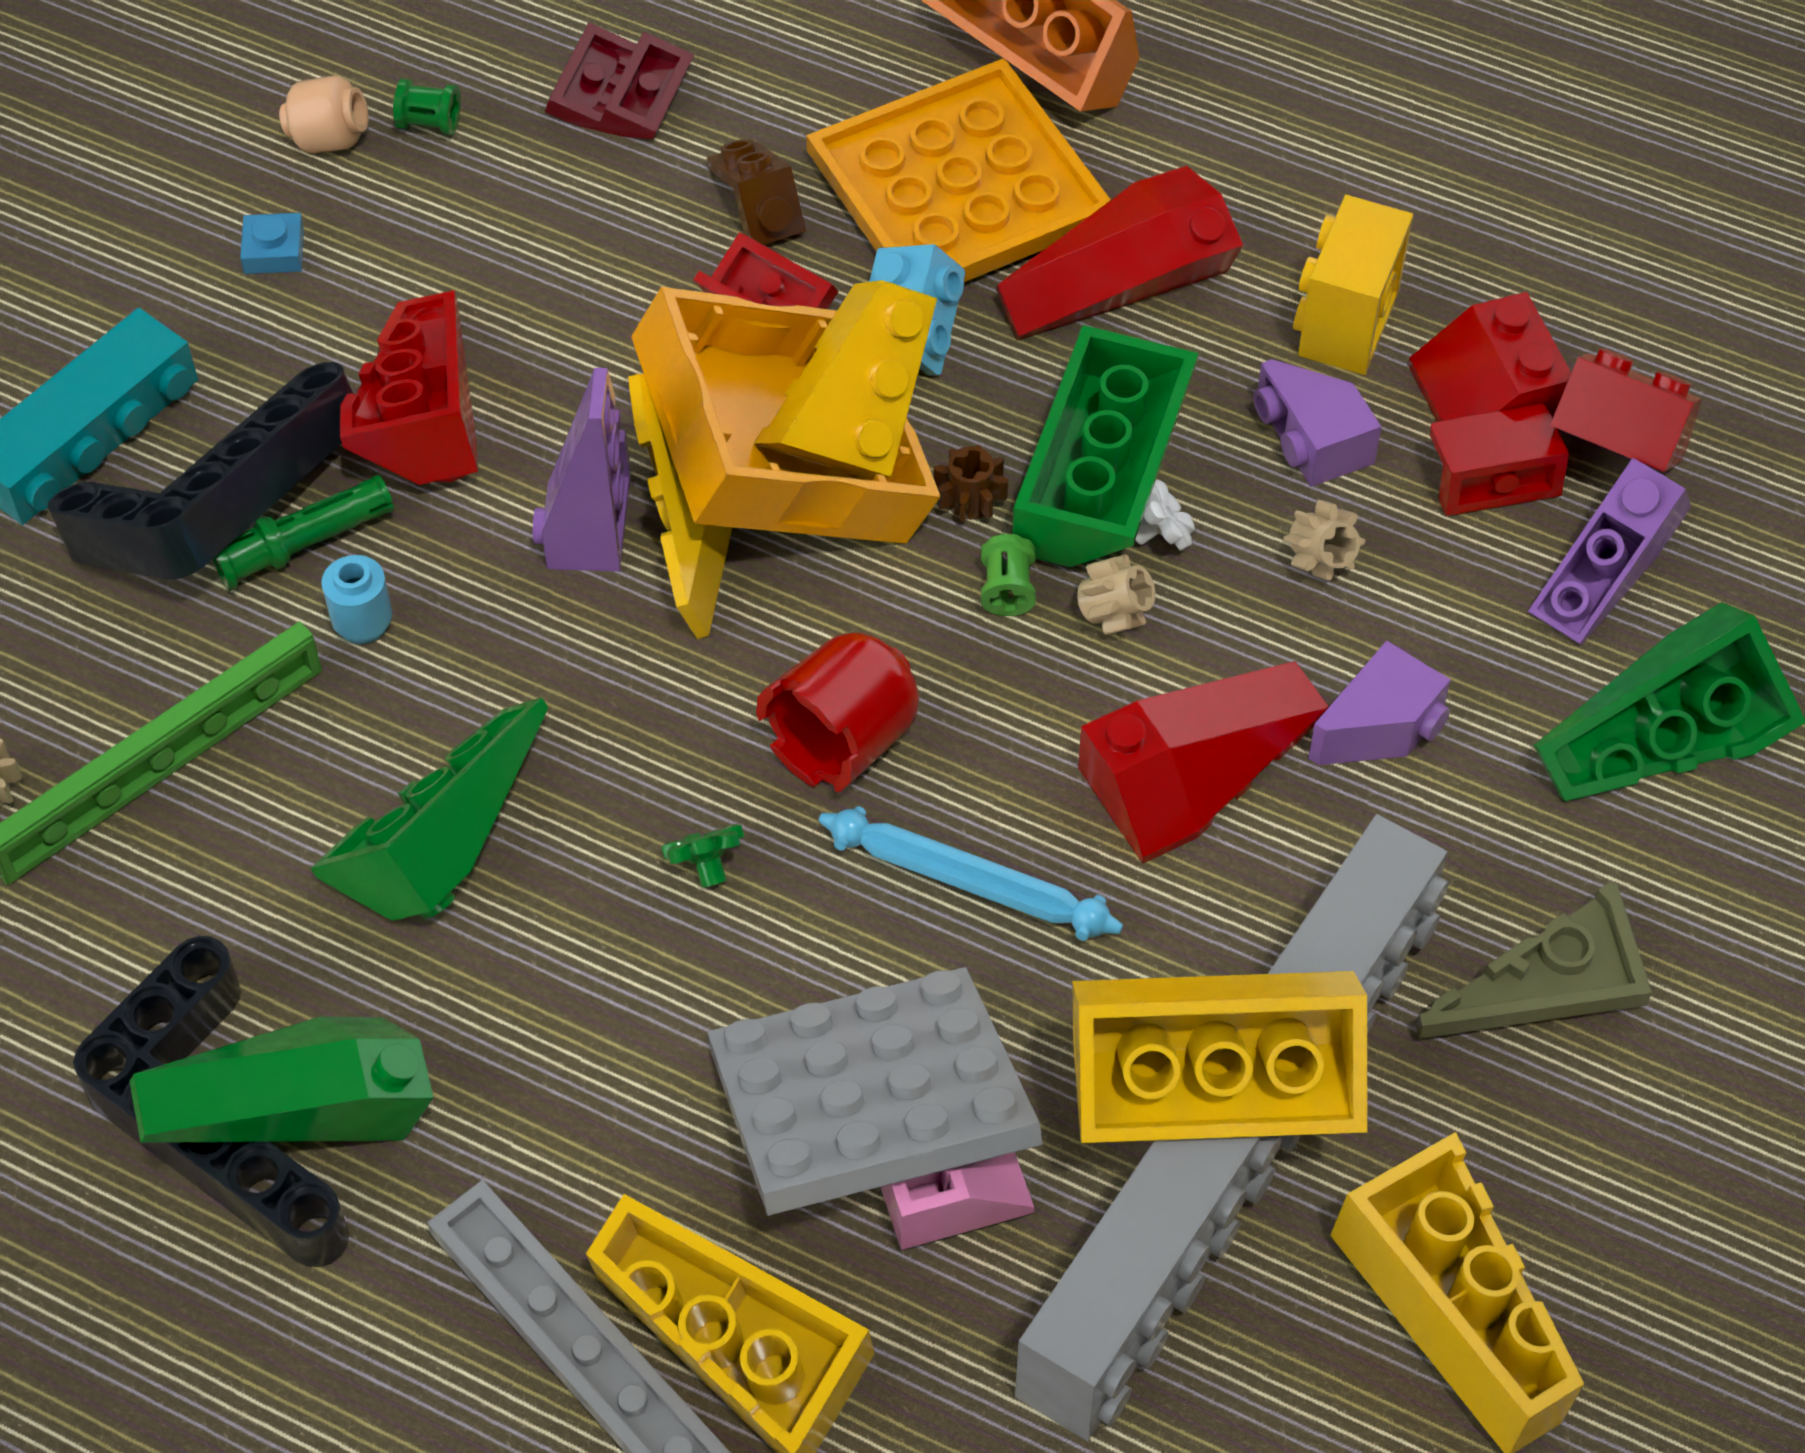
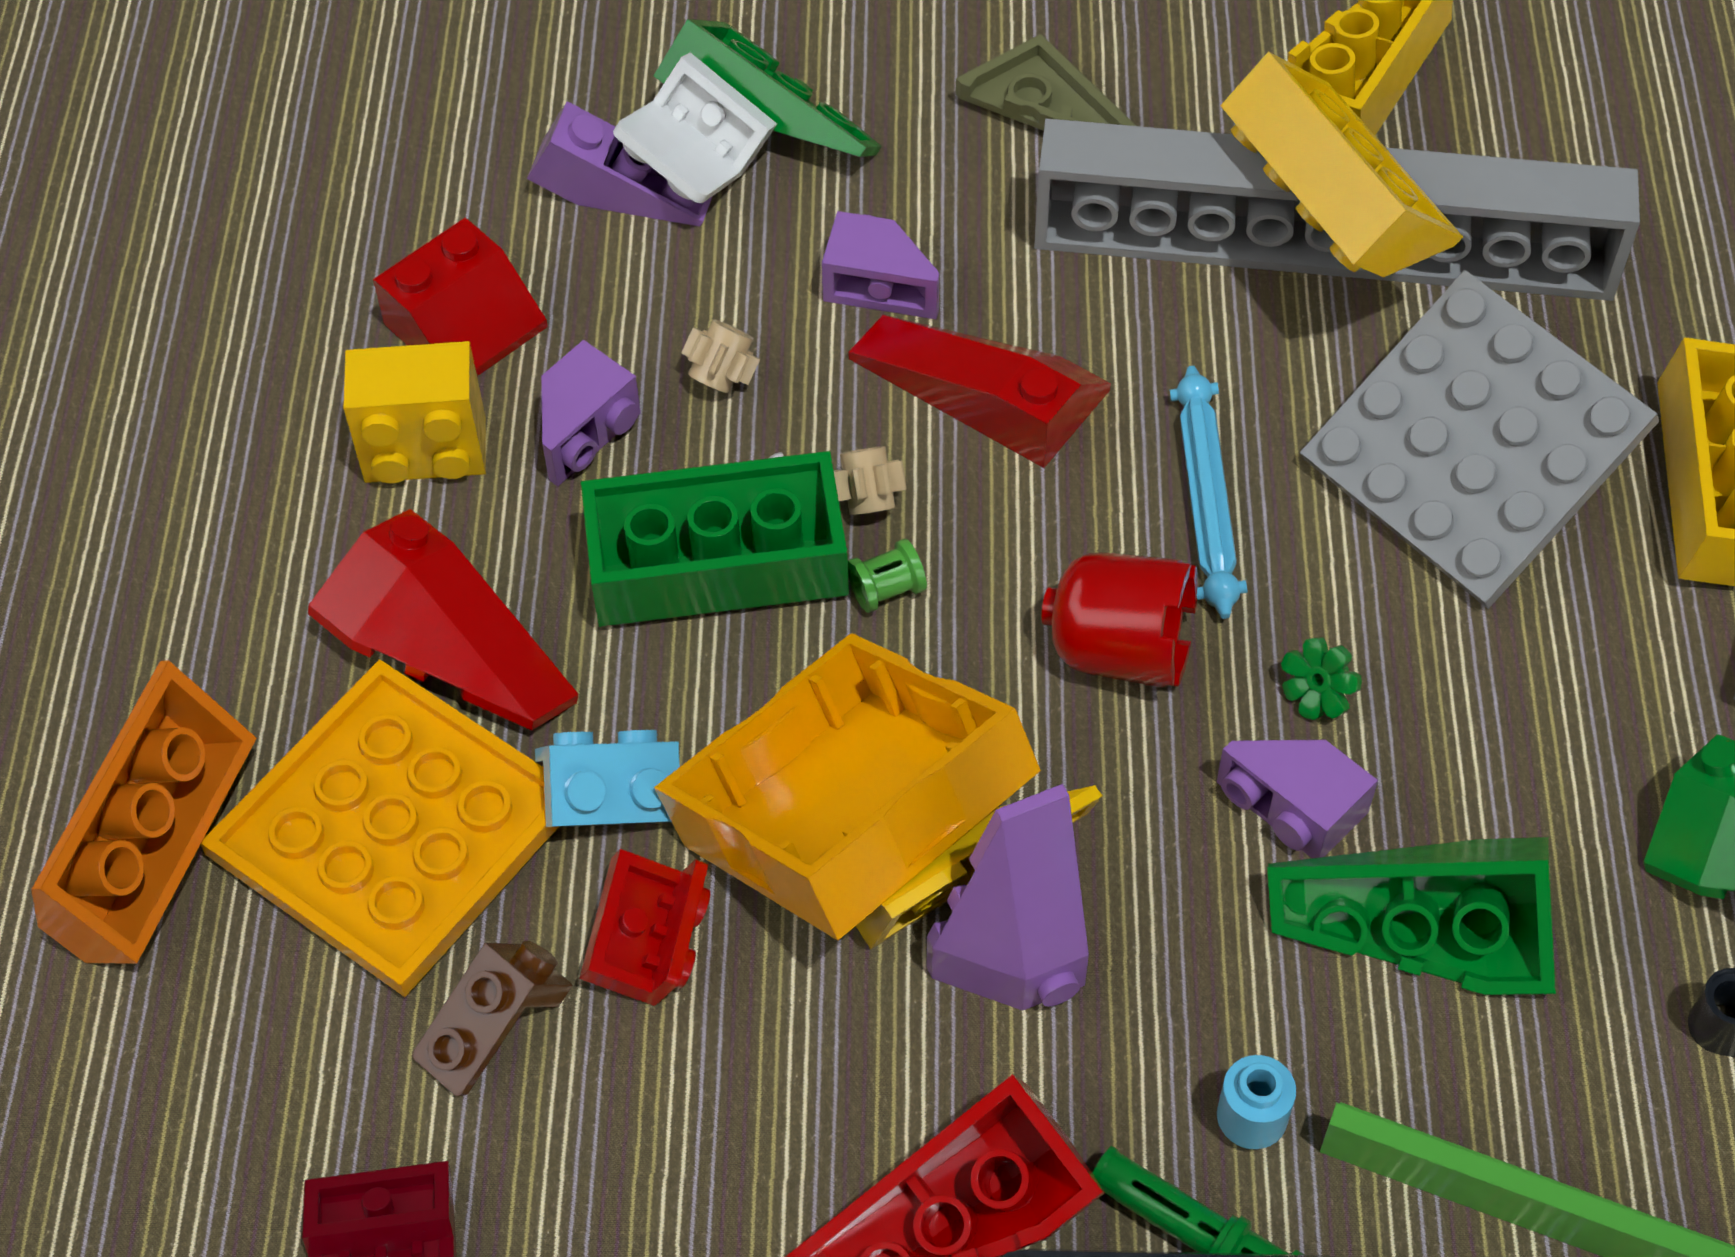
camera: 115 degrees left, 0 degrees up
yellow wedge [753,280,937,477] -> none
reddish brown gear [933,445,1008,522] -> none
red panel [1429,404,1569,516] -> none
red slope [1550,348,1702,472] -> none
none -> white bracket [613,52,777,203]
none -> medium lavender slope [1216,740,1378,858]

